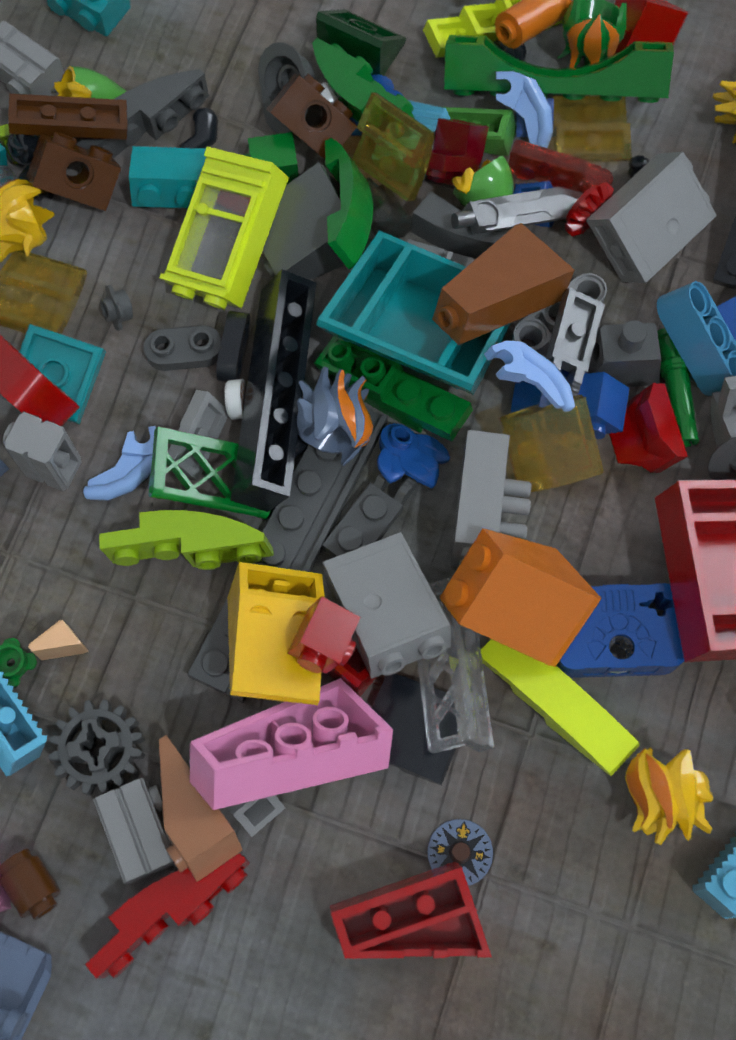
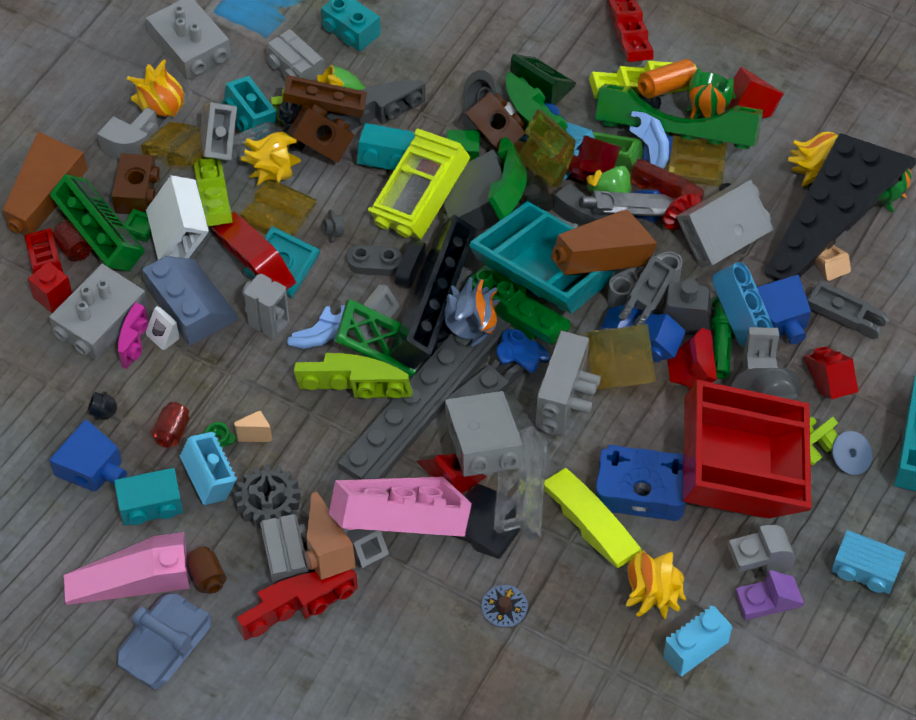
camera: 10 degrees right, 15 degrees down
black arm [180,108,218,149] -> none
white tile [225,379,247,420] -> none
yellow slope [227,562,325,705] -> none
red brick [287,596,361,674] -> none
red wedge [329,861,492,959] -> none
orange slope [439,528,602,667] -> none
light blue piece [484,341,575,412] -> none

